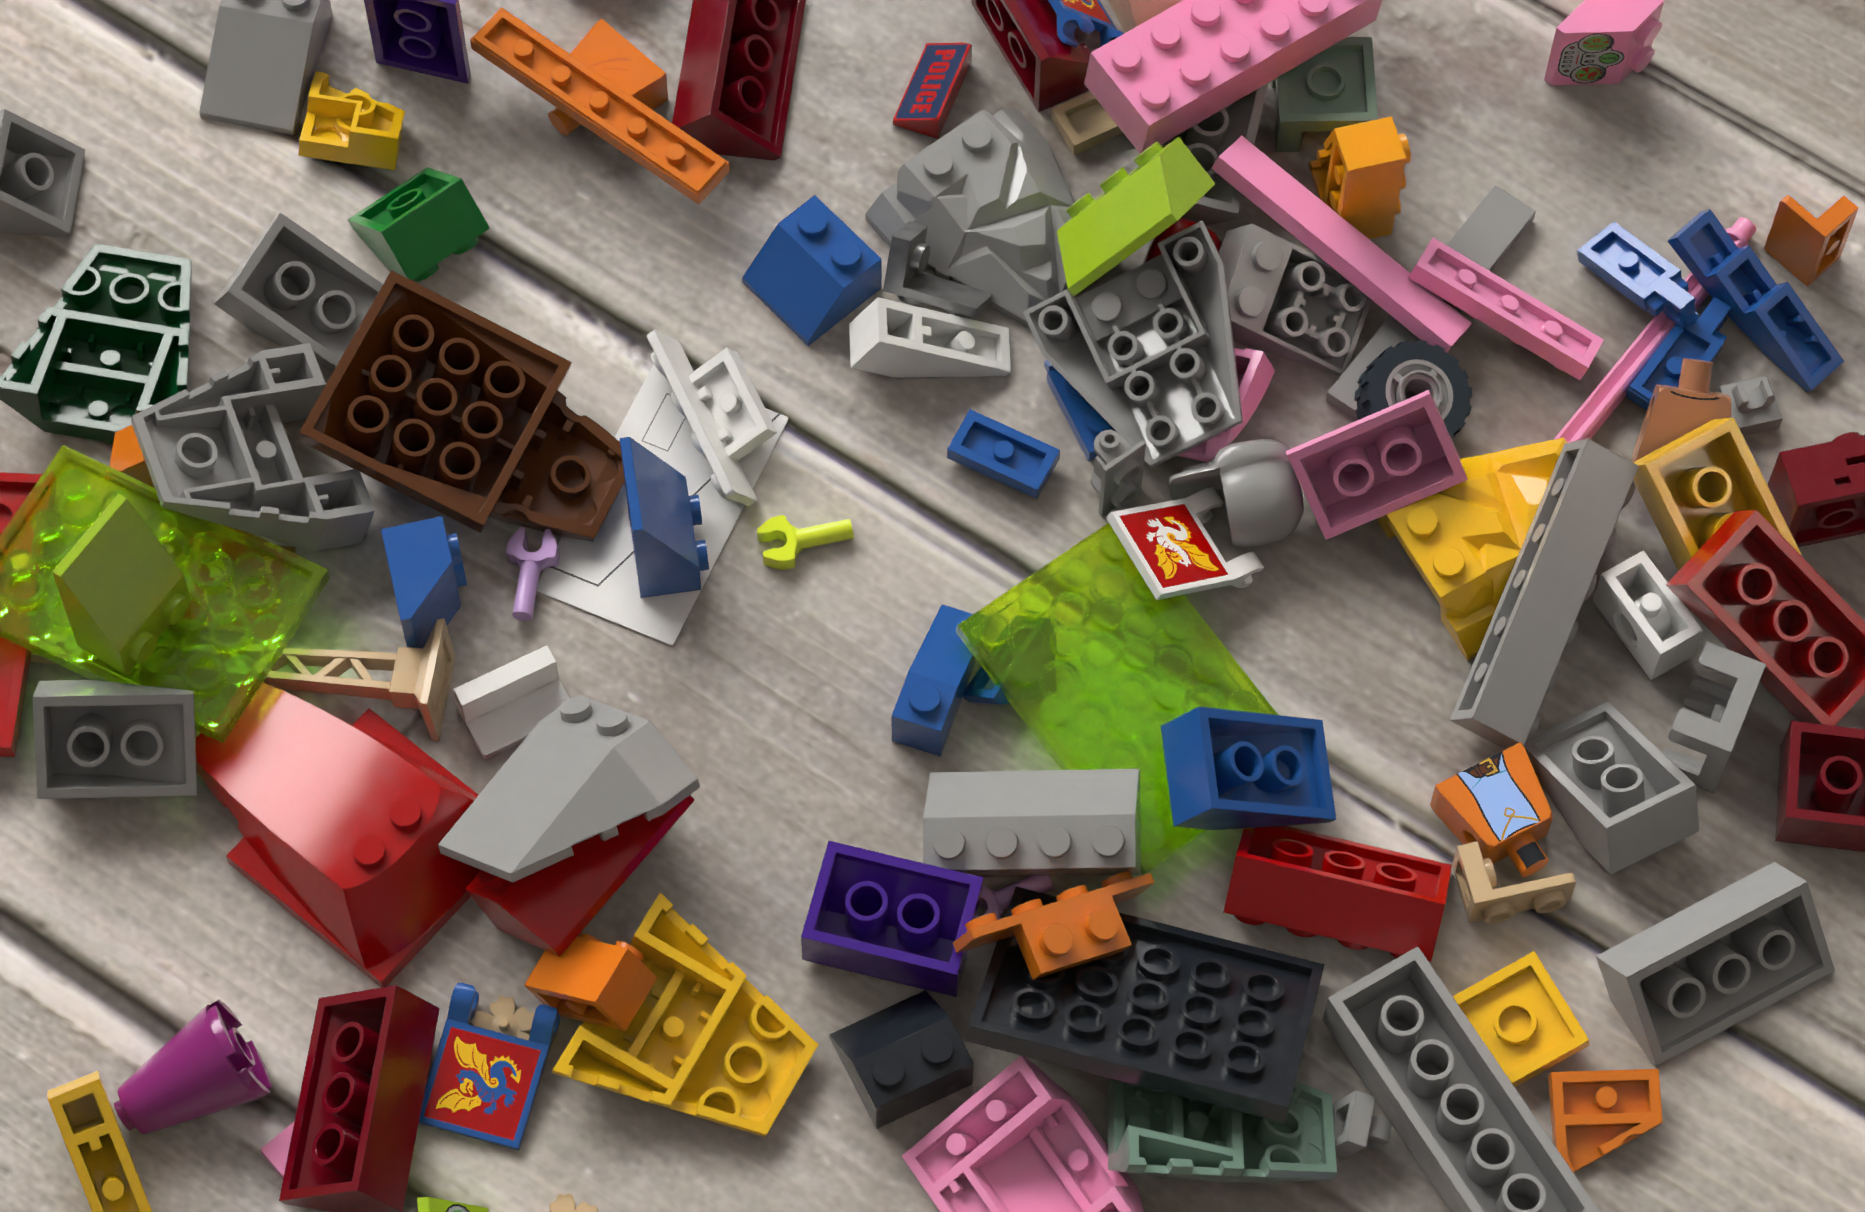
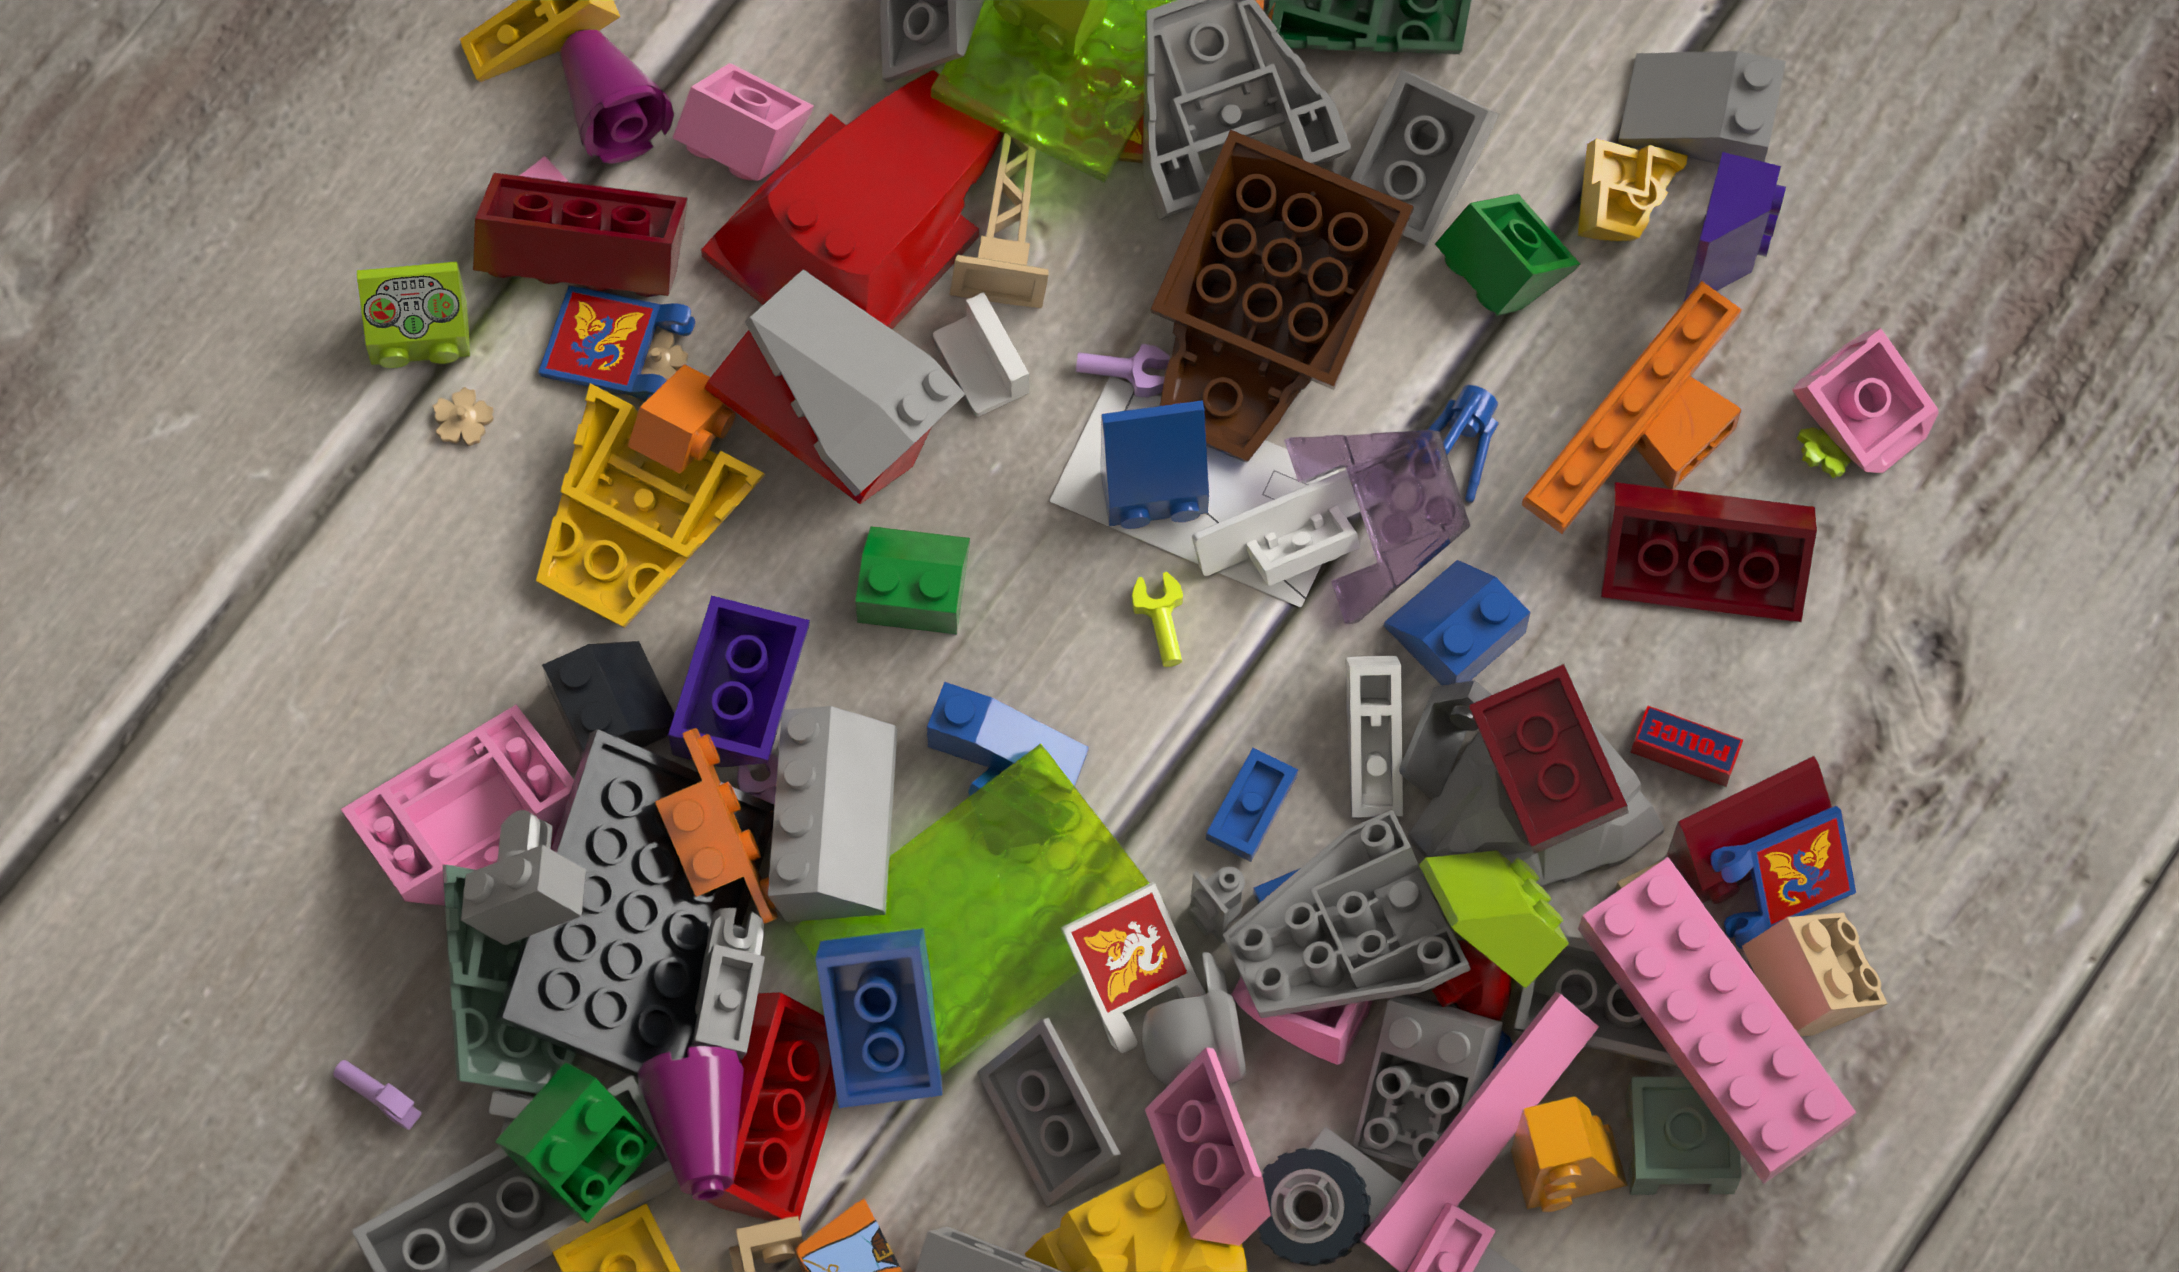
camera: 90 degrees right, 5 degrees up
blue slope [381,516,467,649] -> none
none -> light grey brick [461,810,586,945]
none -> green slope [495,1062,658,1223]
none -> magenta cone [638,1046,743,1201]
none -> bright pink slope [673,63,814,182]
none -> light grey plate [691,908,765,1060]
none -> green slope [855,526,970,635]
none -> light grey slope [977,1018,1121,1207]
none -> clear purple wing [1284,430,1471,624]
none -> blue plant [1406,385,1499,503]
none -> dark red piece [1469,664,1628,854]

